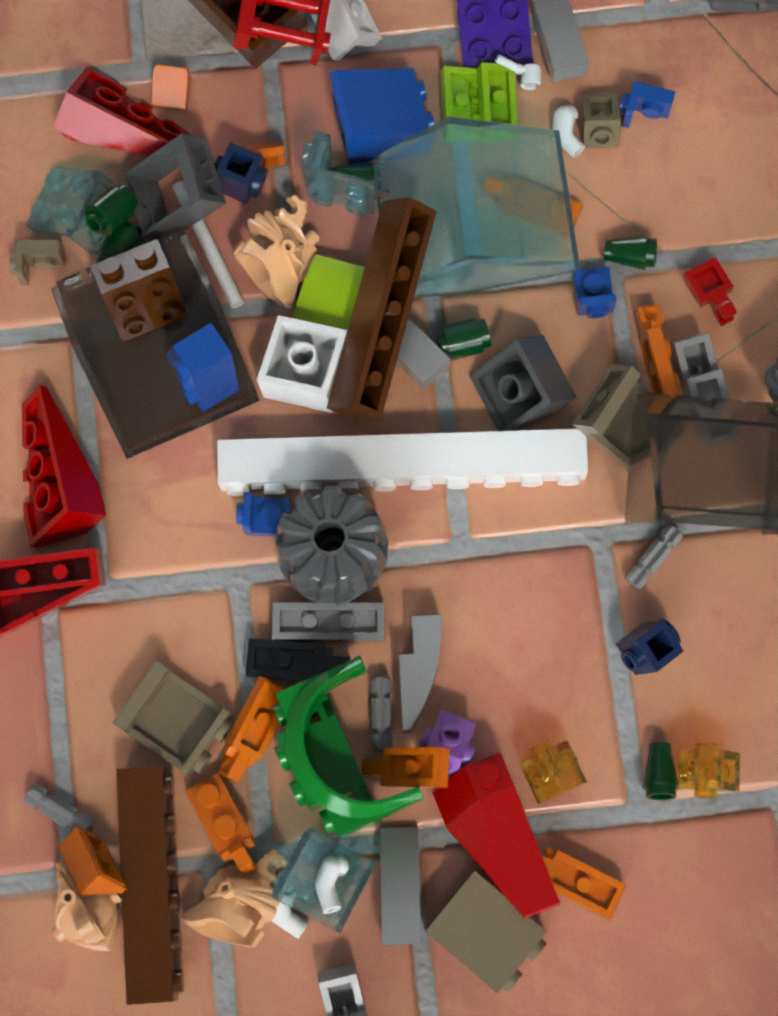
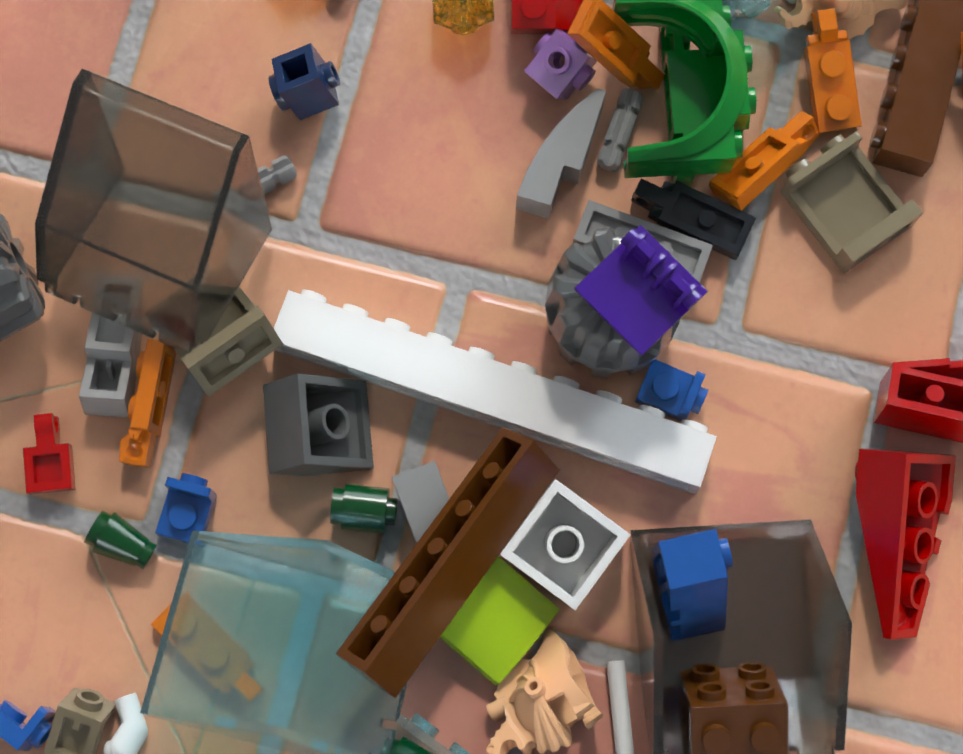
camera: 165 degrees left, 0 degrees up
none -> dark purple hinge [574,225,708,356]

